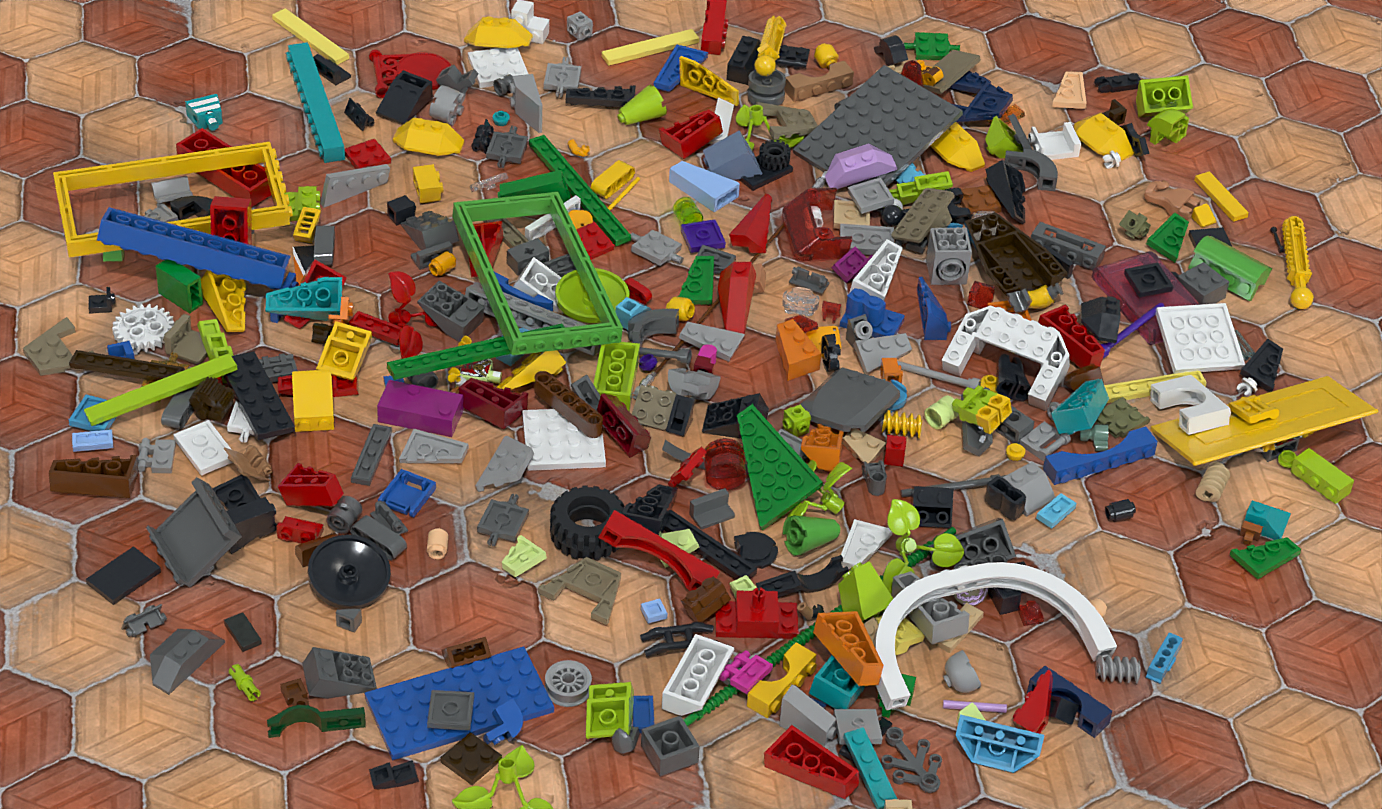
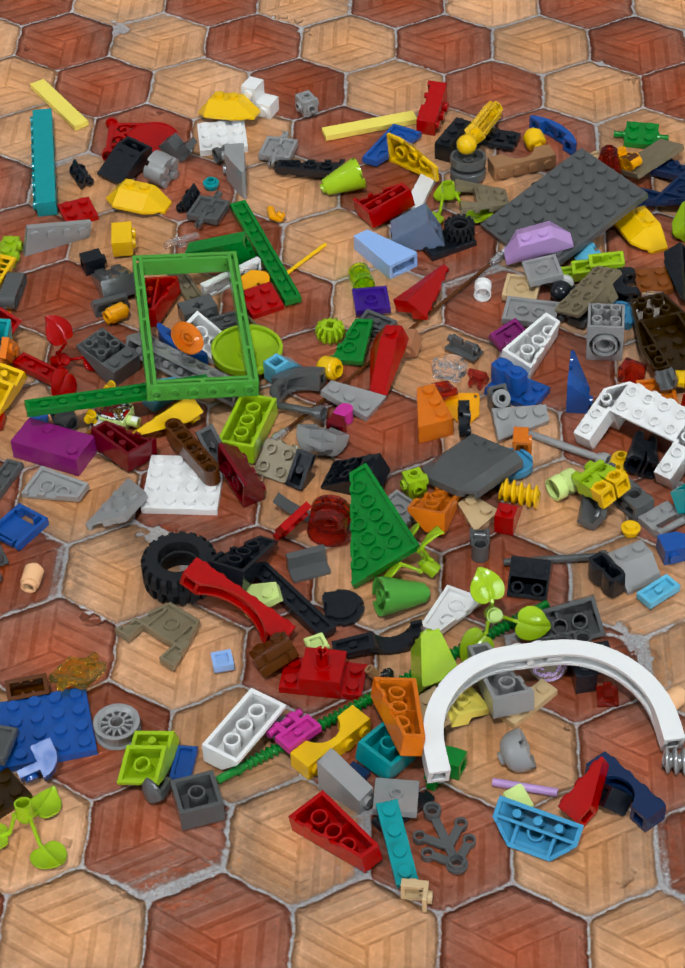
camera: 15 degrees right, 0 degrees up
black panel [313,54,351,86] -> none
dark grey plate [477,494,529,546] -> none
yellowish green wing [502,535,547,577] -> none
yellow beam [590,160,635,199] -> none
red beam [624,278,652,305] -> none
light grey plate [631,230,684,266] -> none
dark purple plate [639,354,658,371] -> none
black piece [640,622,718,658] -> none
clear red windscreen [782,188,852,261] -> none
black brick [874,35,908,65] -> none
none -> clear yellow plate [49,652,106,692]
none -> orange dish [171,321,204,355]
none -> lime gear [315,317,345,345]
none -> blue slope [529,115,577,155]

